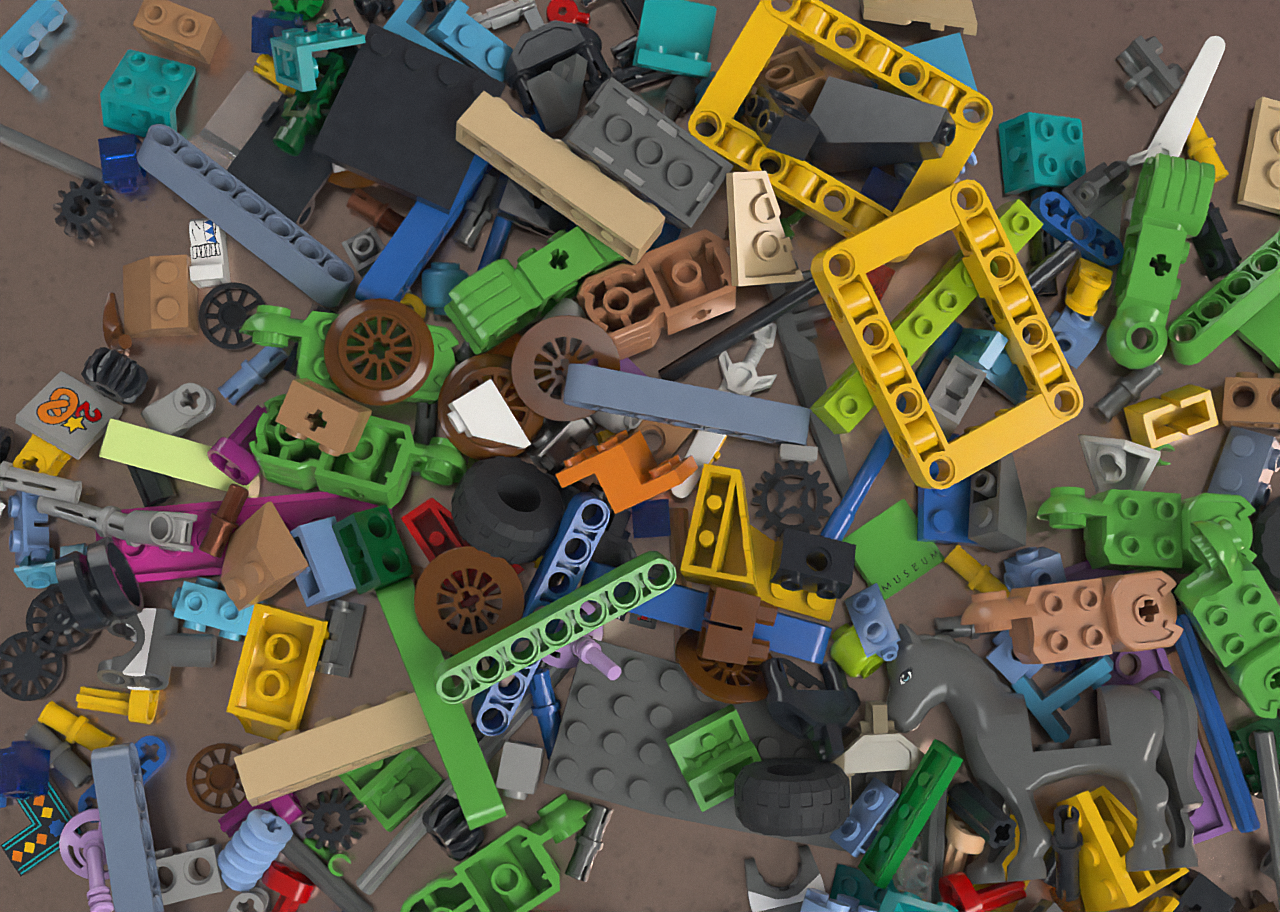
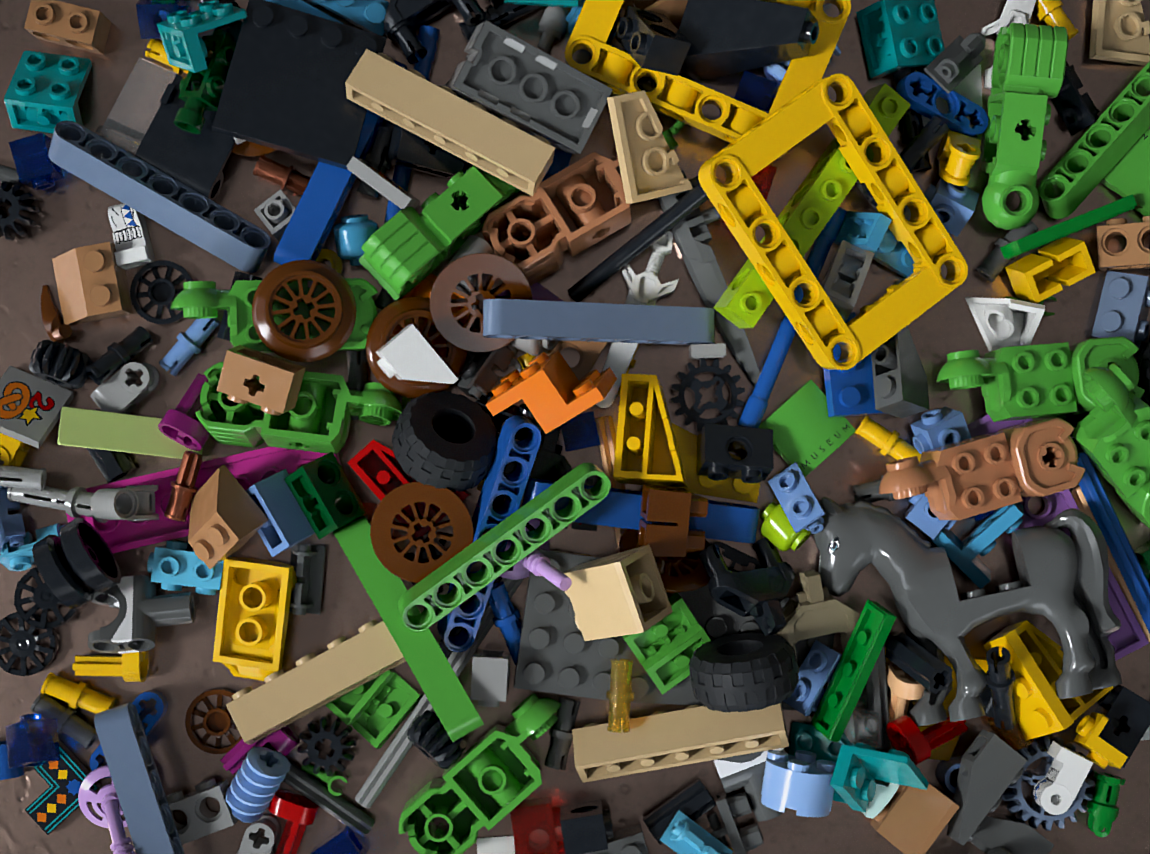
camera: 10 degrees left, 5 degrees up
dark grey slope [527,54,588,133] -> none
none -> black pin [85,326,153,385]
none -> light grey tile [346,156,420,210]
none -> tan slope [563,544,673,641]
none -> tan brick [572,703,789,783]
none -> clear yellow pin [606,658,635,733]
none -> green tile [1000,194,1137,260]

